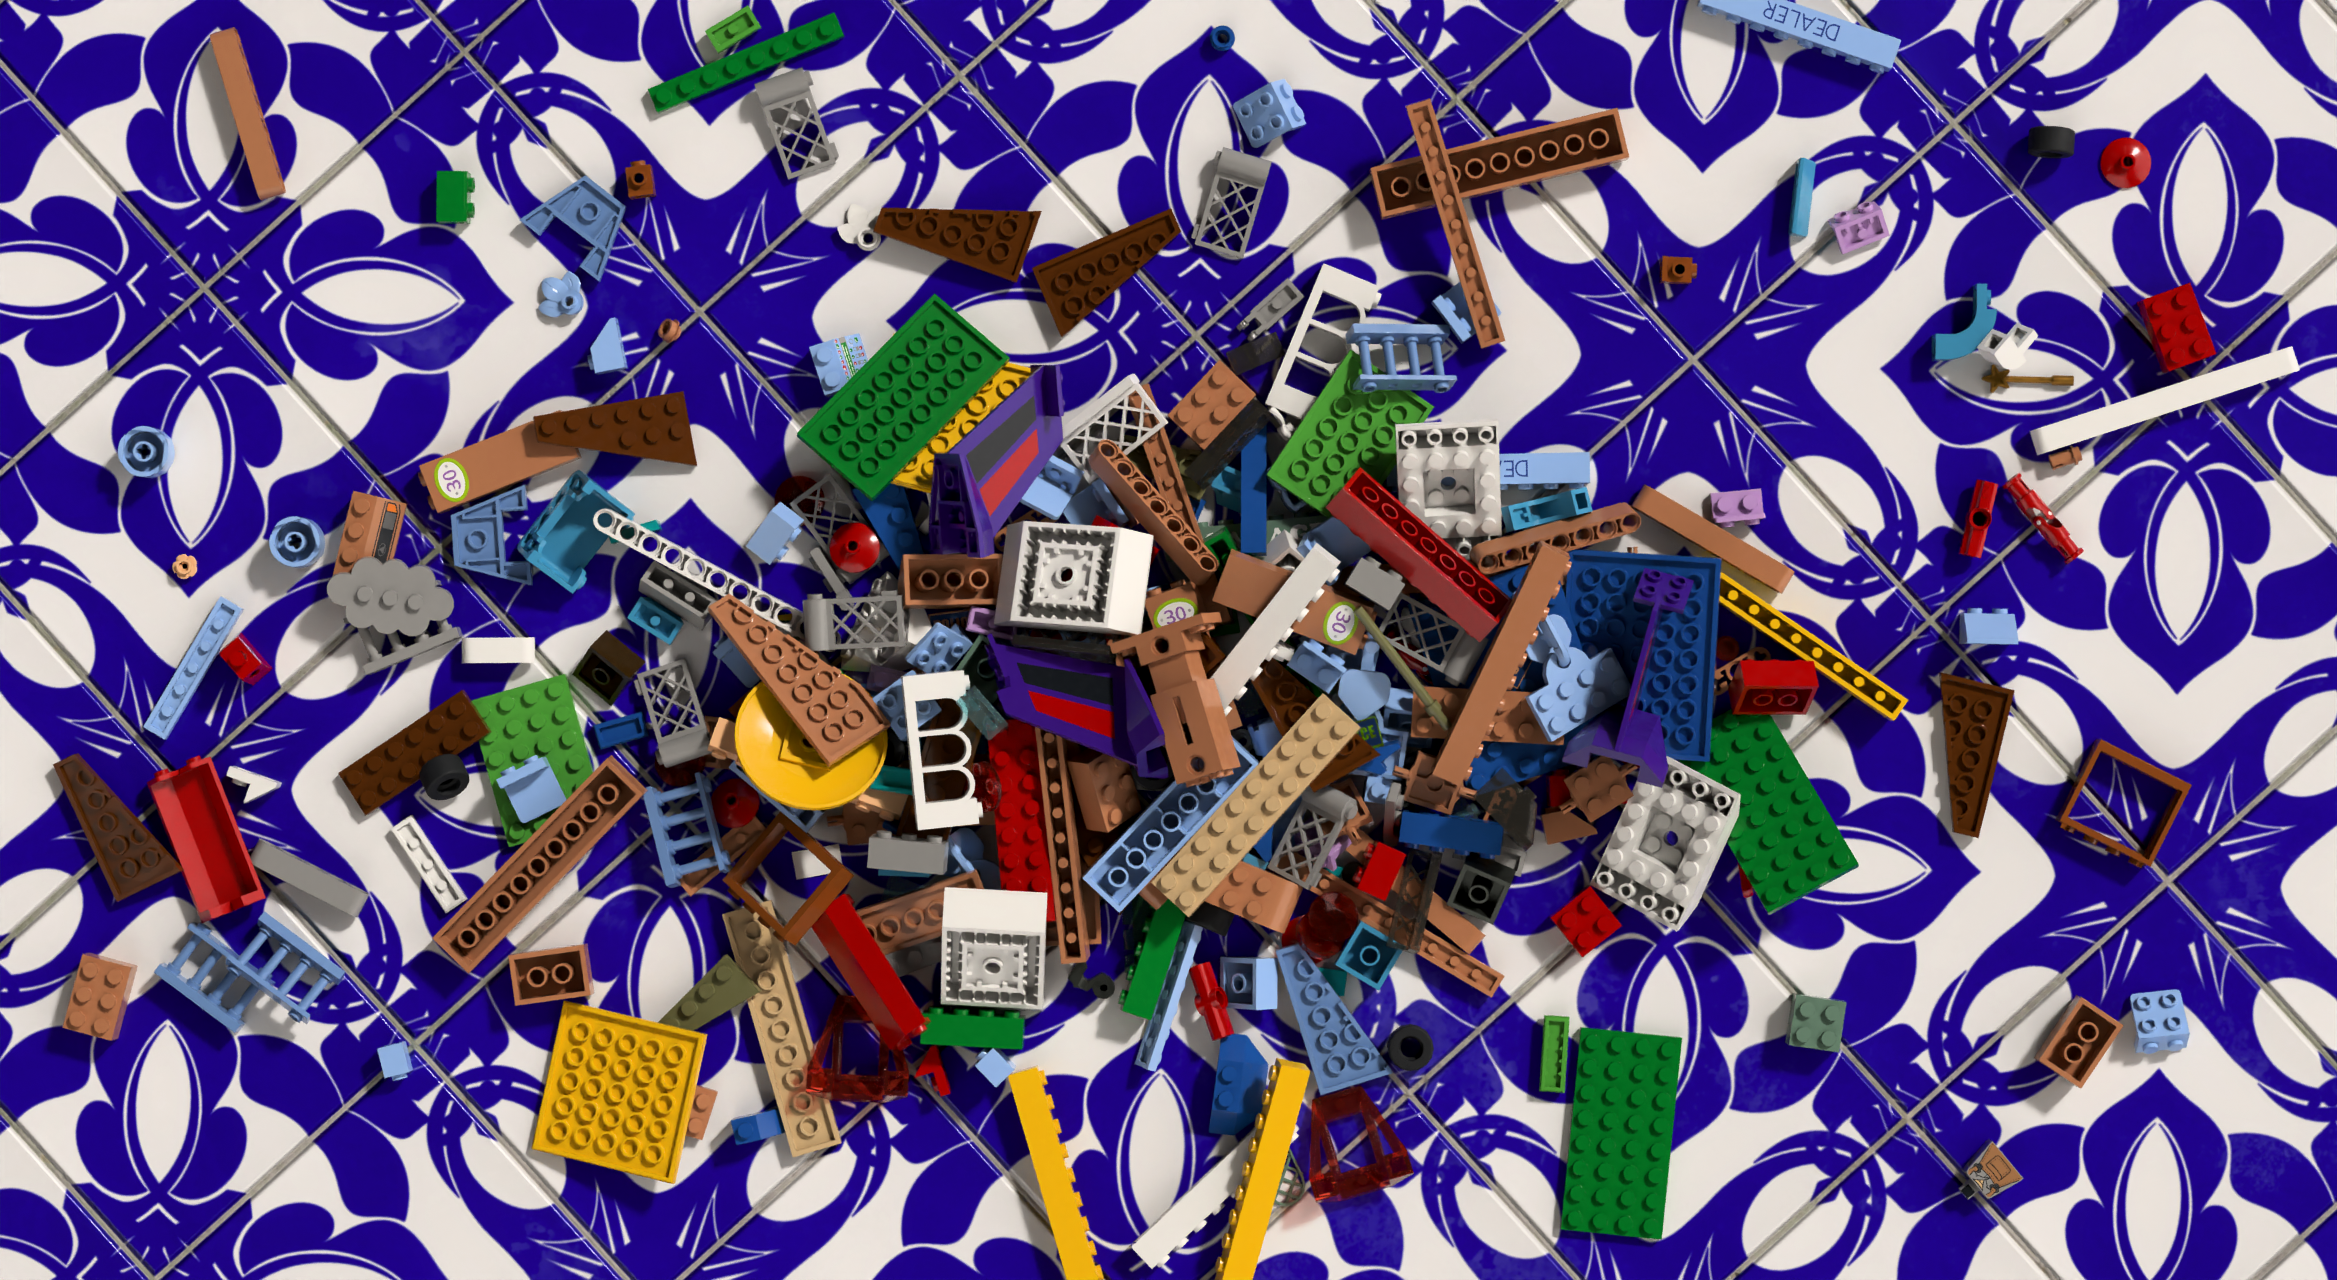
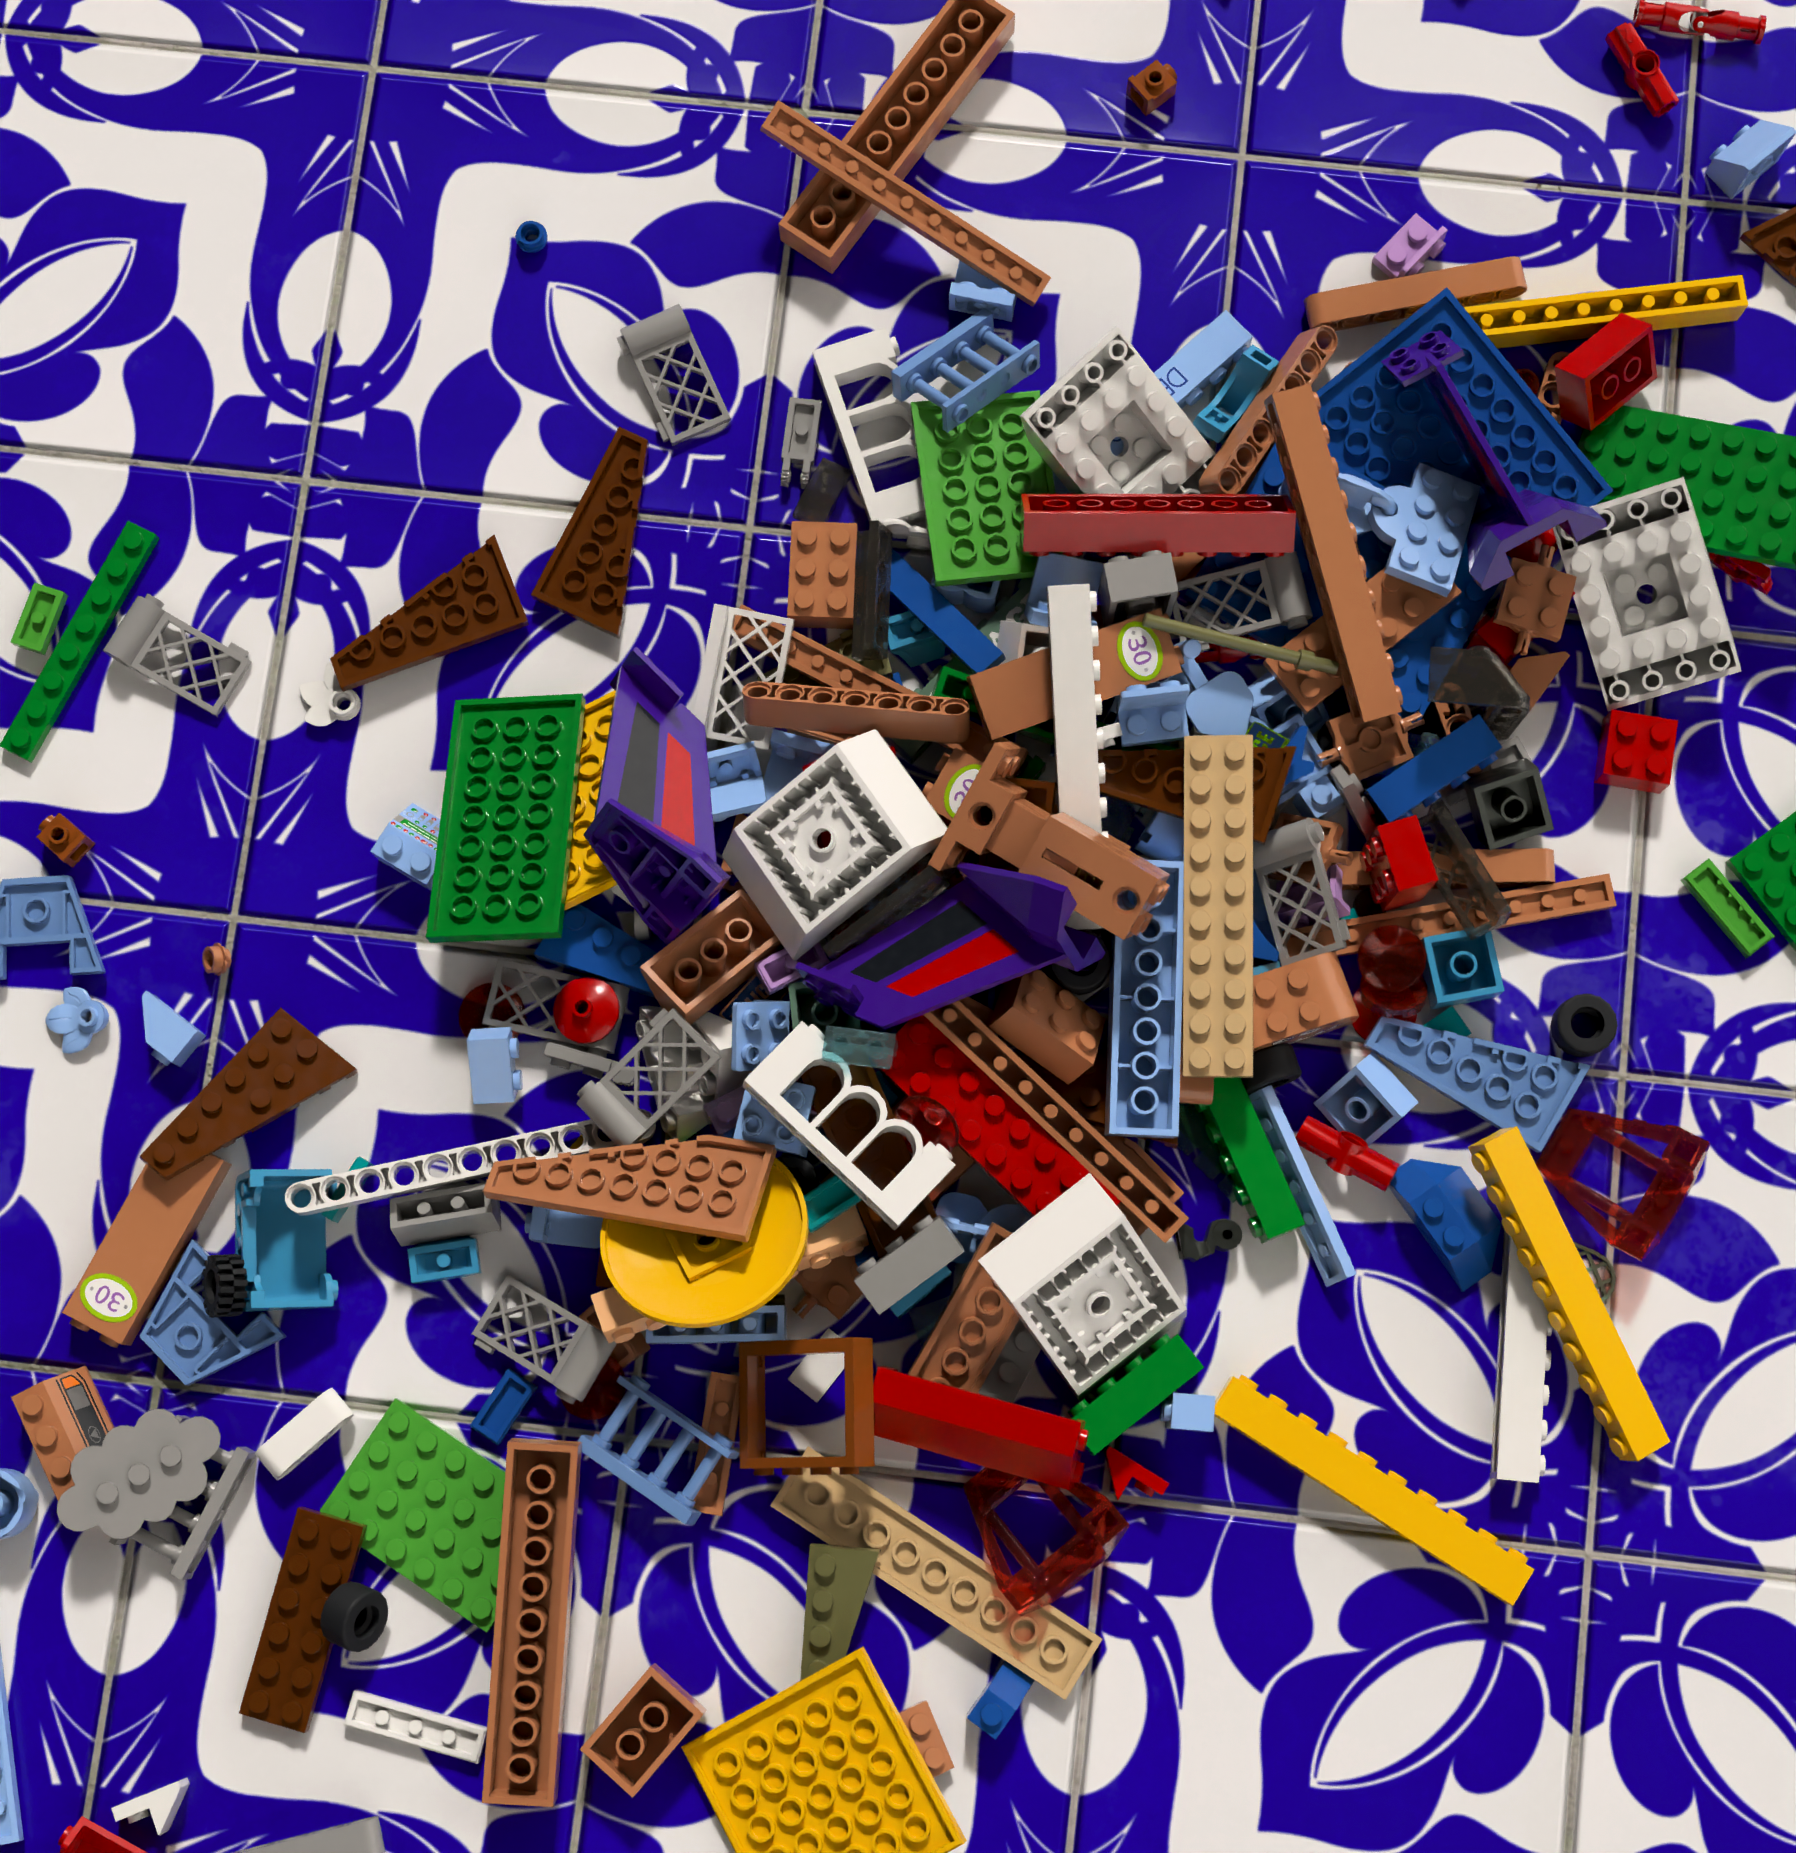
camera: 35 degrees left, 10 degrees down
red torso [219,633,273,685] -> none
light blue bracket [496,755,566,823] -> none
dark brown slope [572,630,645,706] -> none
red dish [711,779,760,828] -> none
light blue bracket [1233,79,1306,148] -> none
none -> black tyre [202,1254,248,1318]

